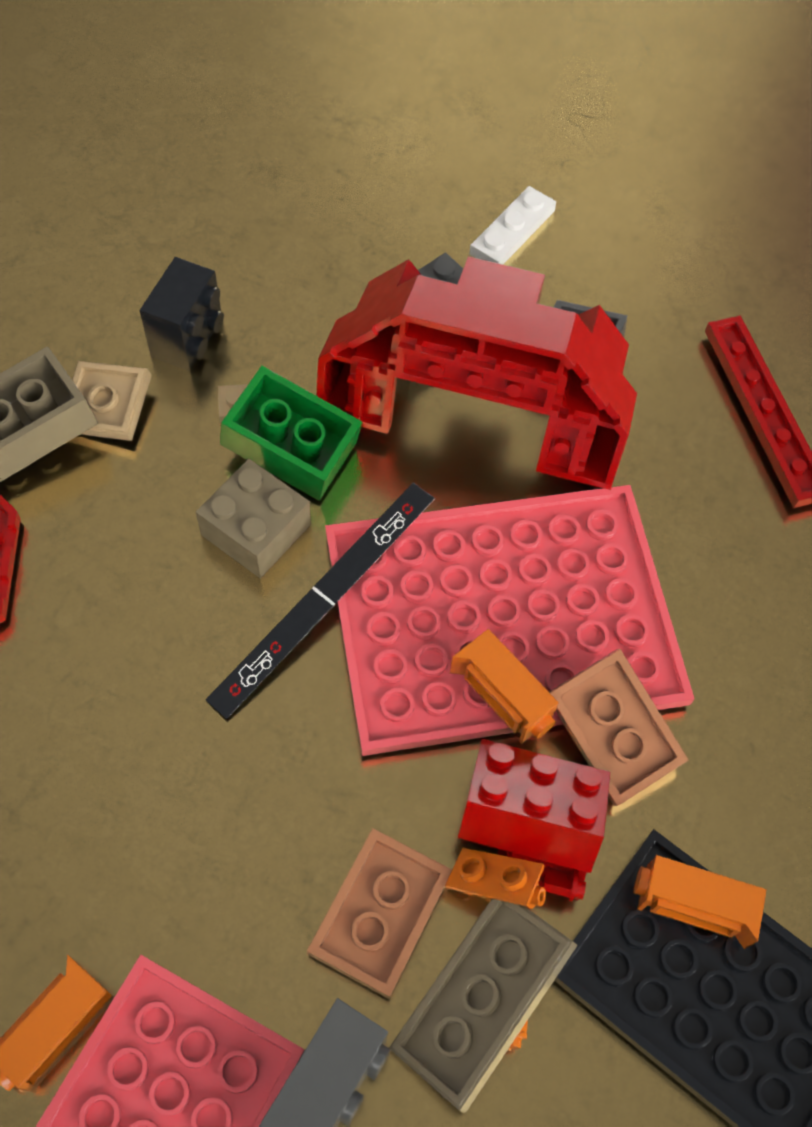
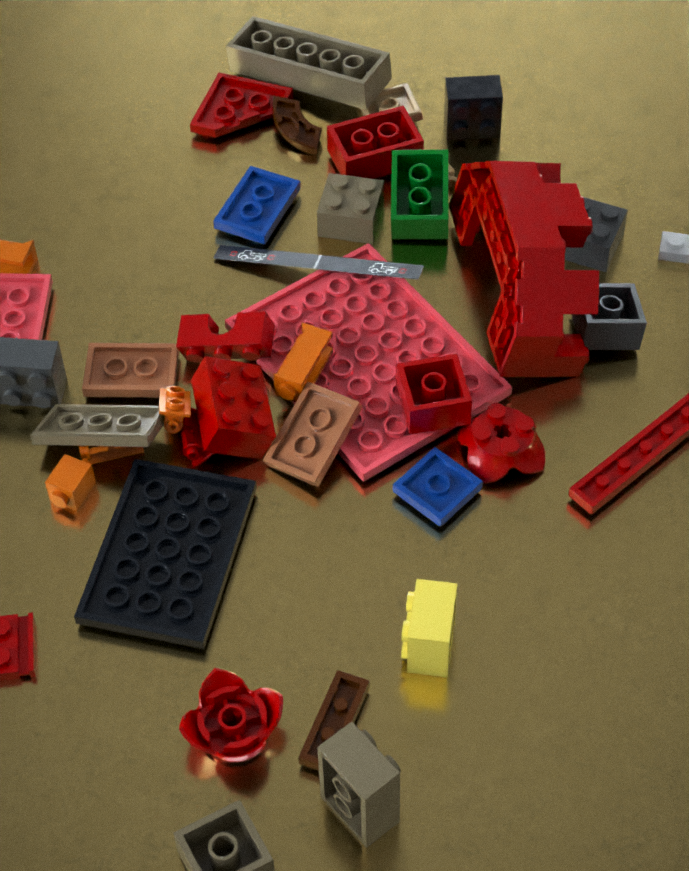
camera: 70 degrees right, 10 degrees down
orange window [634,855,767,949] -> none
none -> orange brick [45,454,96,511]
none -> red arch [176,311,275,363]
none -> blue plate [213,166,301,245]
none -> reddish brown tile [272,96,322,155]
none -> red brick [327,105,424,179]
none -> blue plate [393,447,483,527]
none -> red brick [396,353,472,435]
none -> red brick [458,403,545,484]

